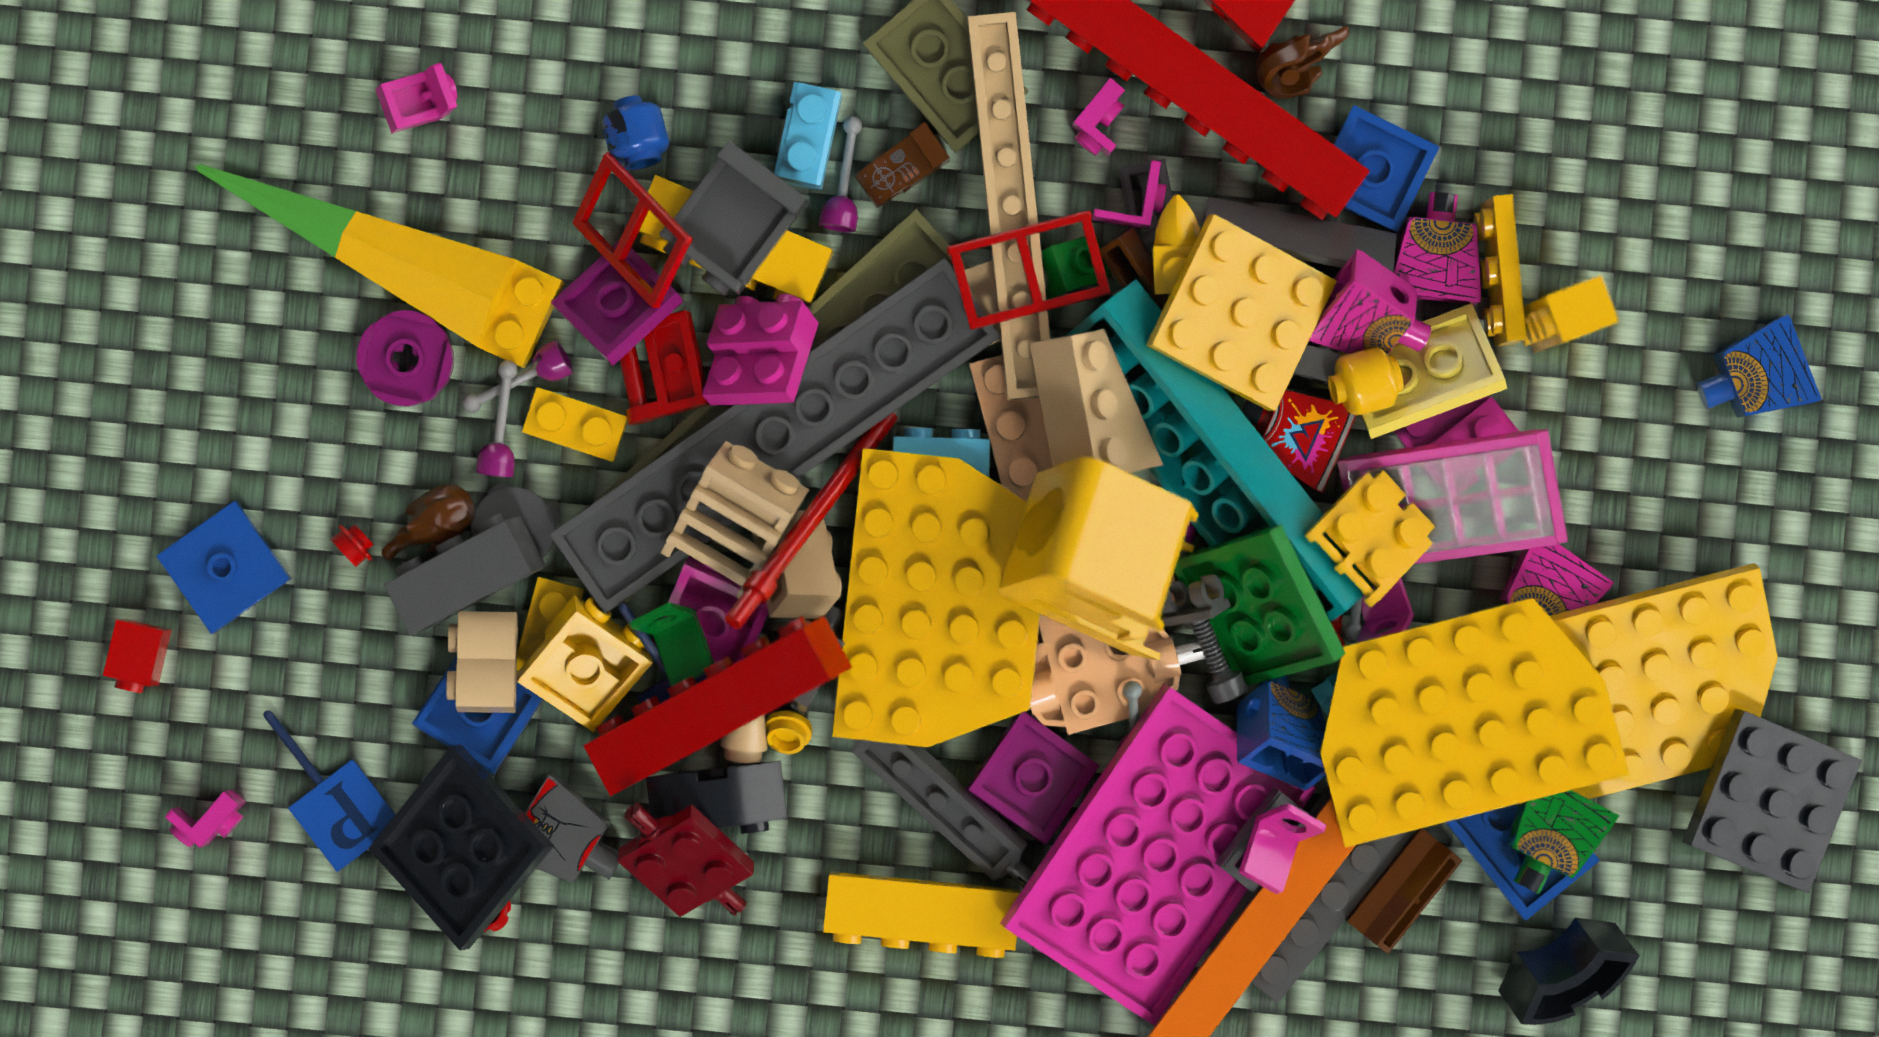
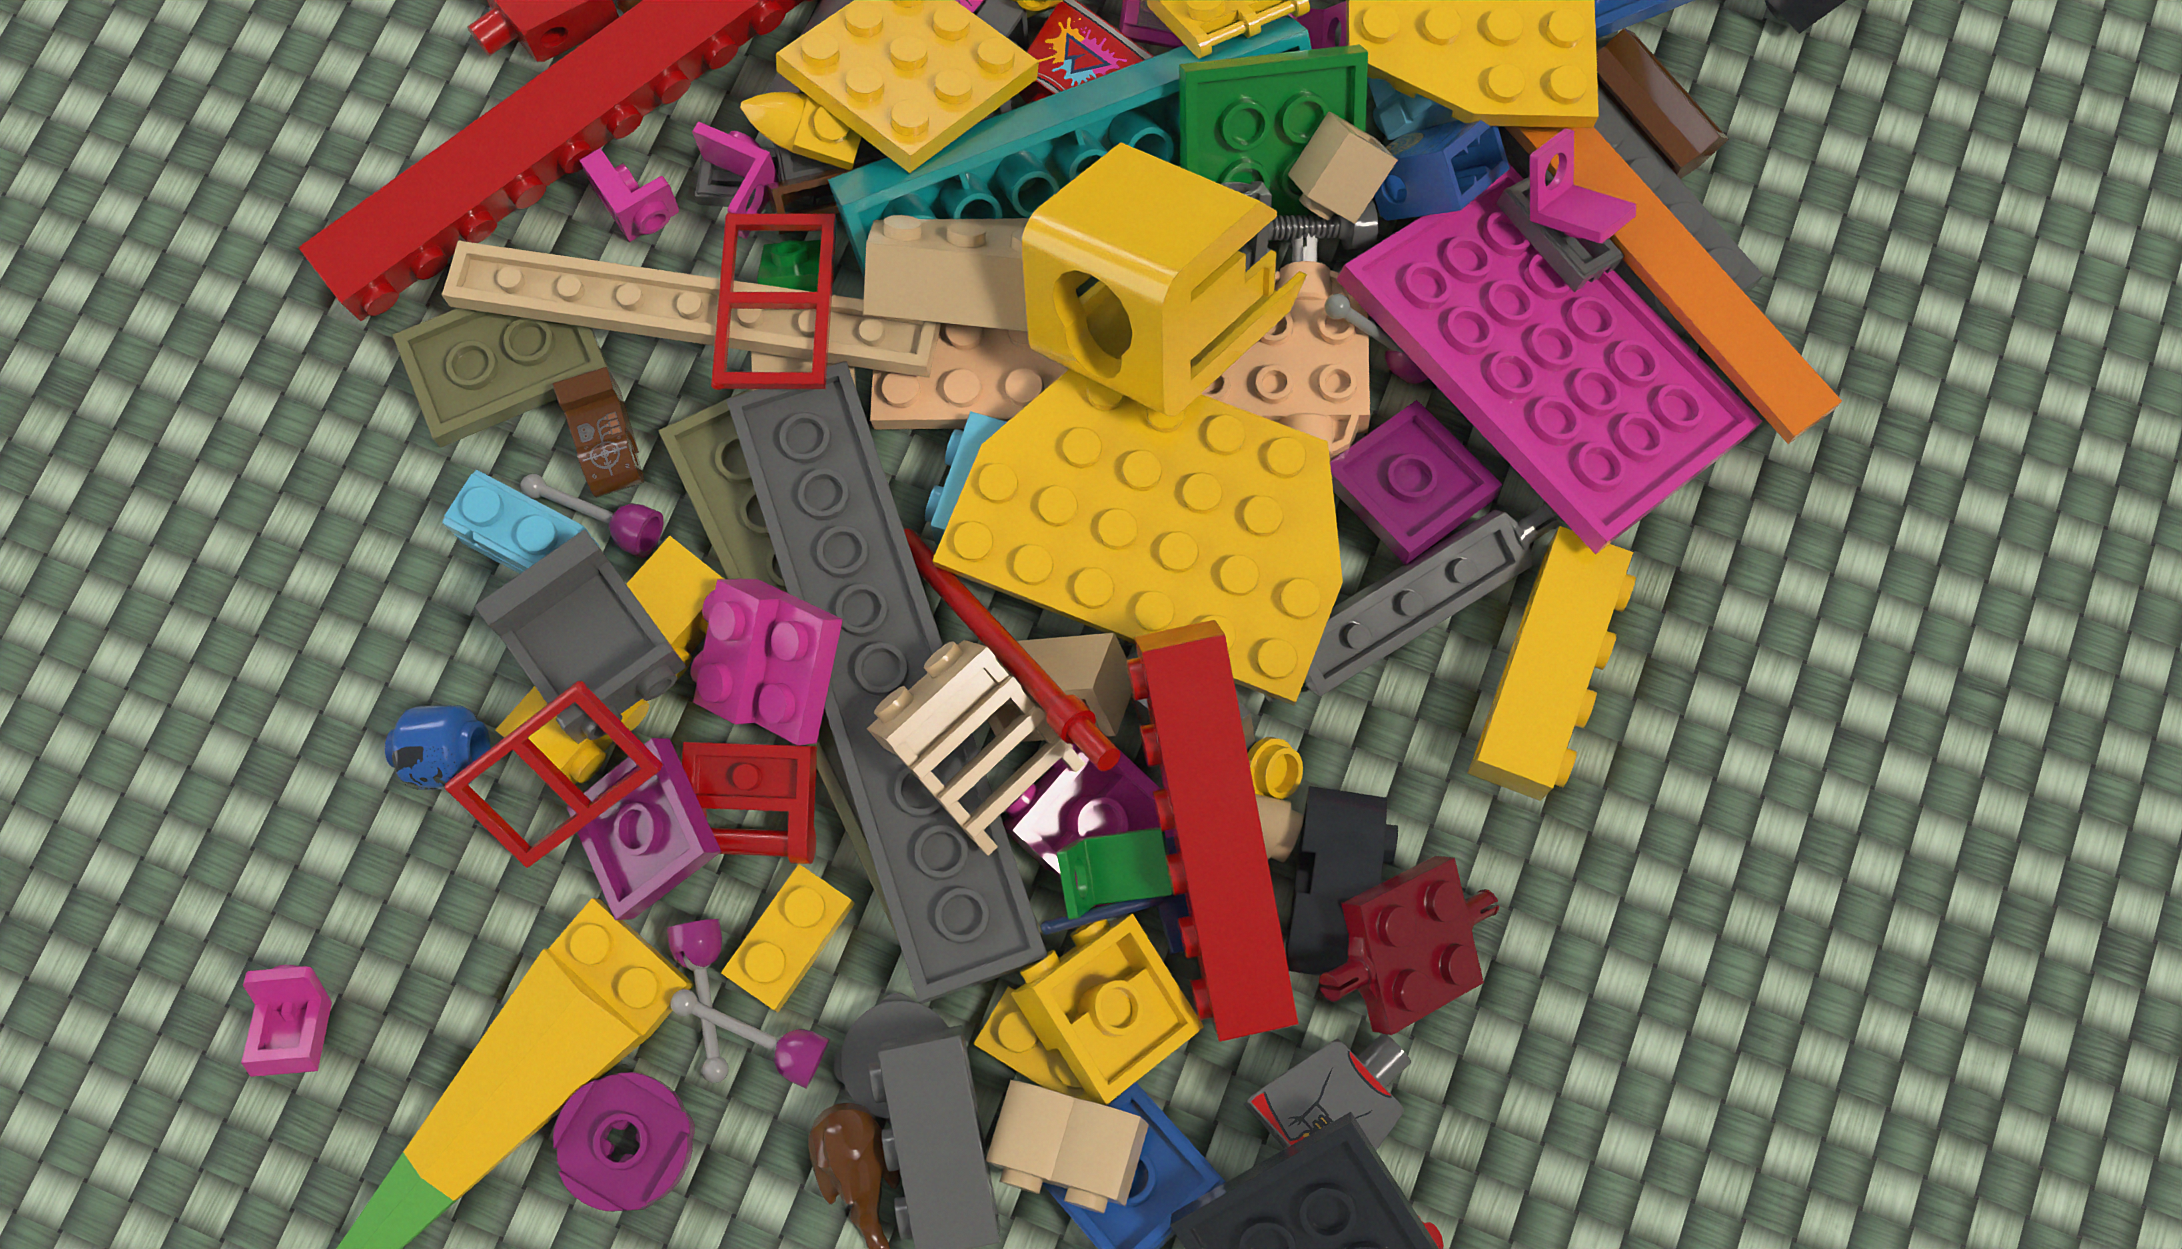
camera: 70 degrees left, 15 degrees down
none -> tan brick [1288,111,1398,224]

